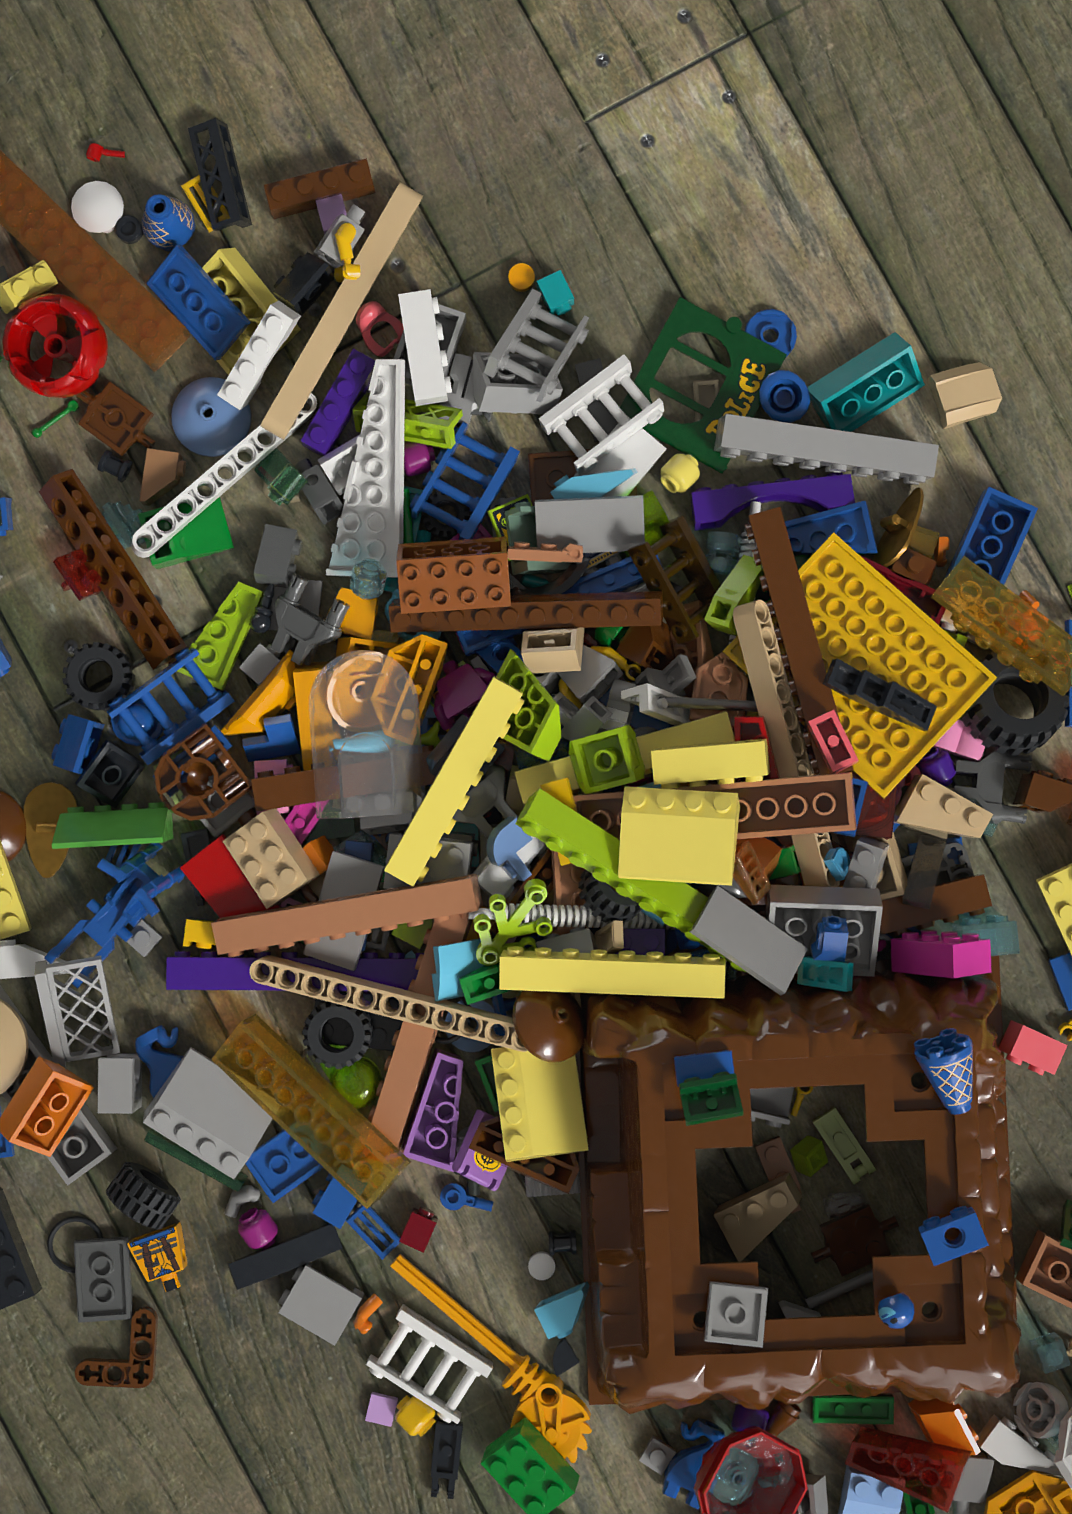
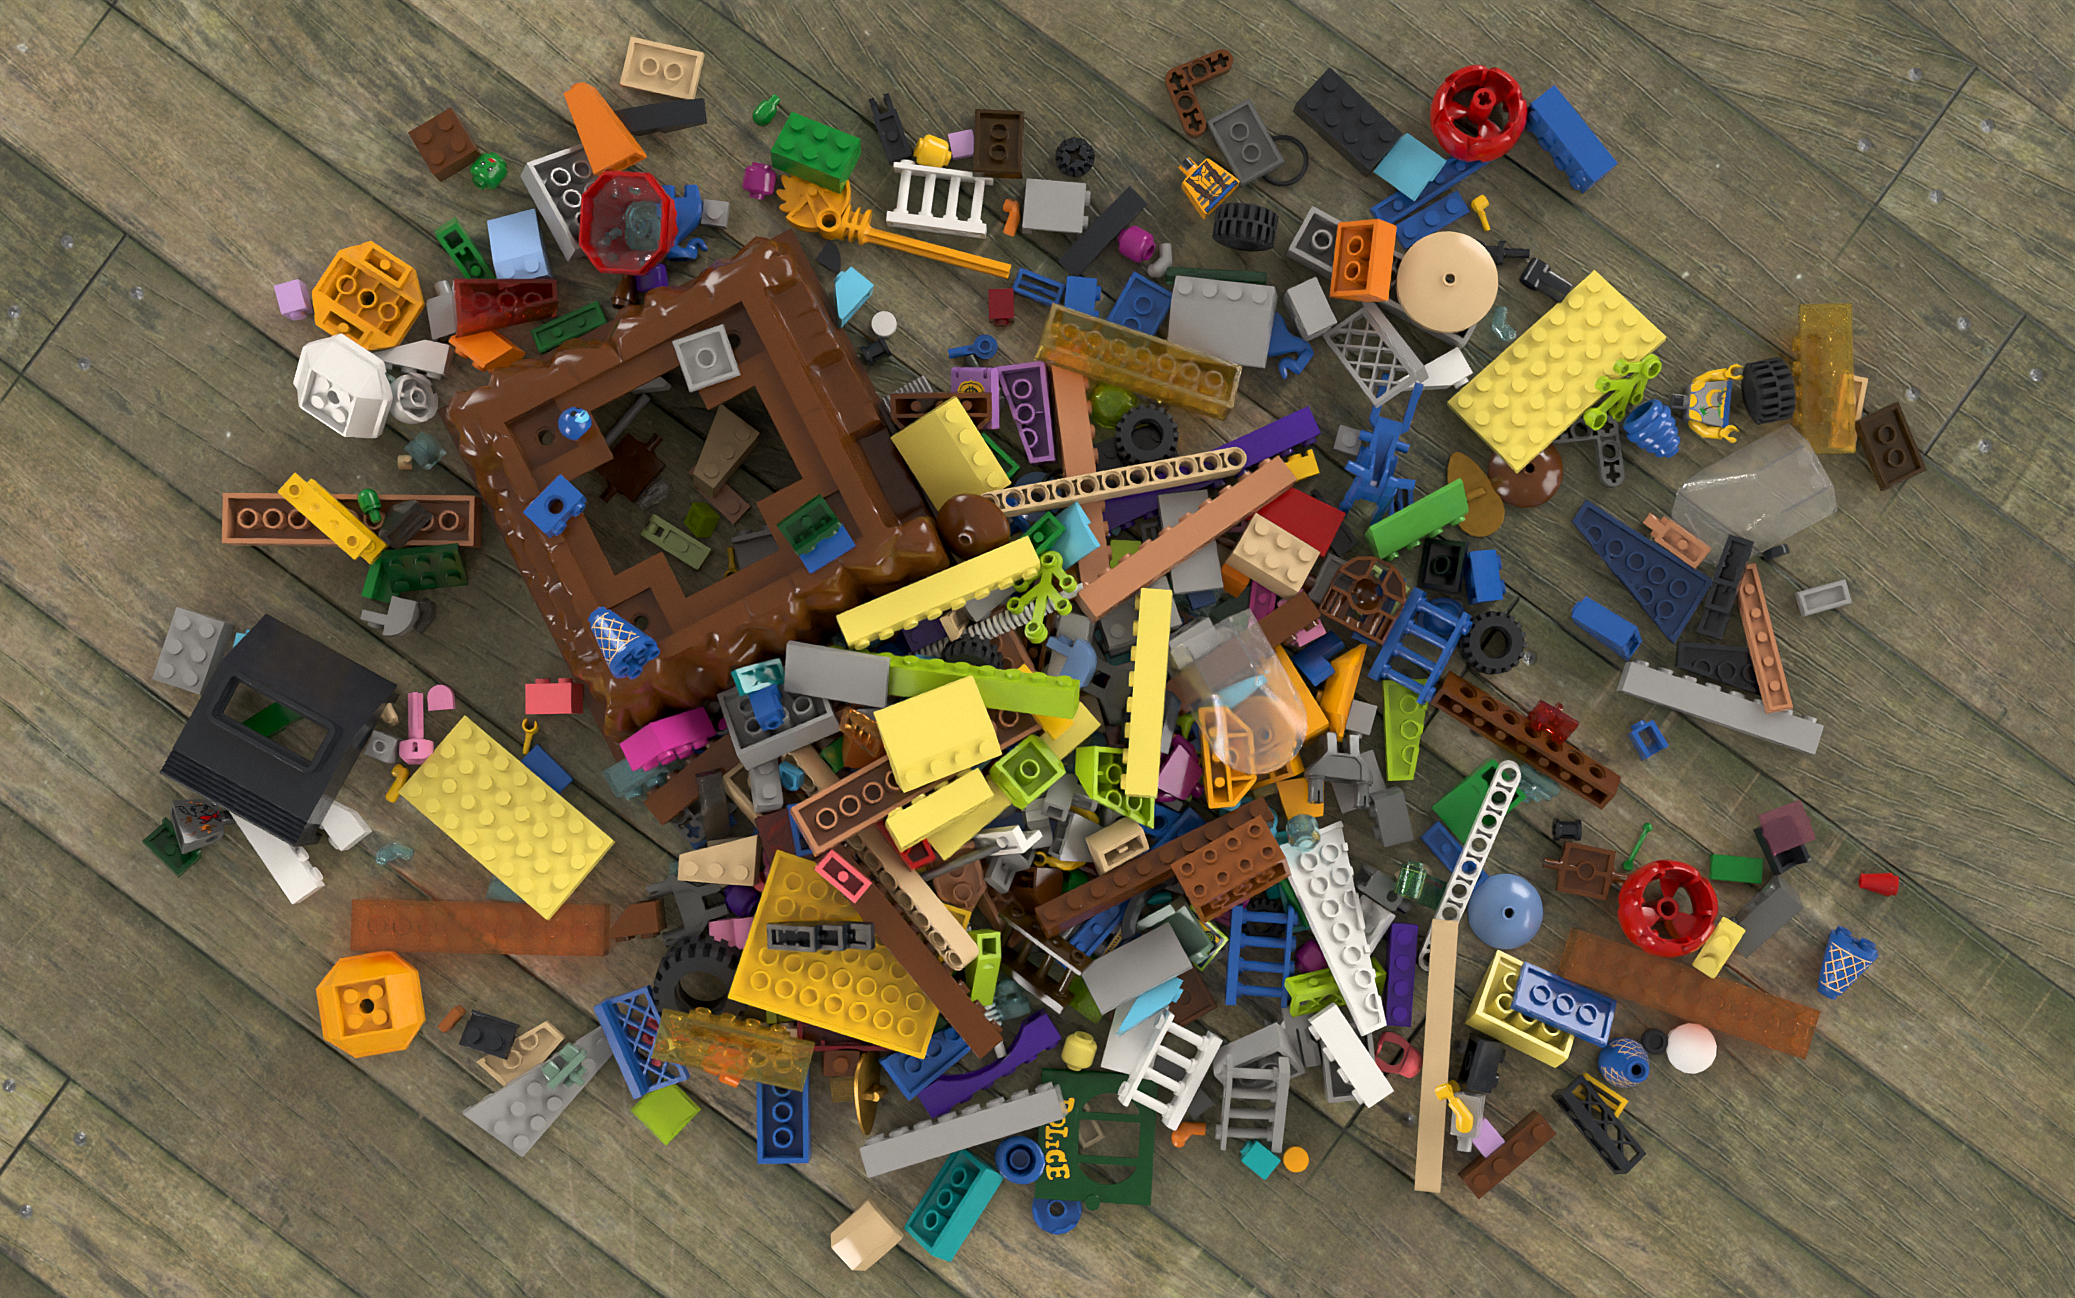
camera: 160 degrees right, 0 degrees up
red hand [86,143,125,162] -> none
medium nougat slope [139,448,186,506] -> none
white arch [217,300,301,410] -> none
black bar [250,583,274,633] -> none
nougat hinge [508,542,583,562] -> none
orange tile [934,537,949,567] -> none
none -> magenta head [742,162,776,200]
none -> dark brown tile [973,109,1025,179]
none -> black gear [1055,136,1095,177]
none -> orange arm [1171,1121,1206,1148]
none -> blue tile [1419,821,1489,893]

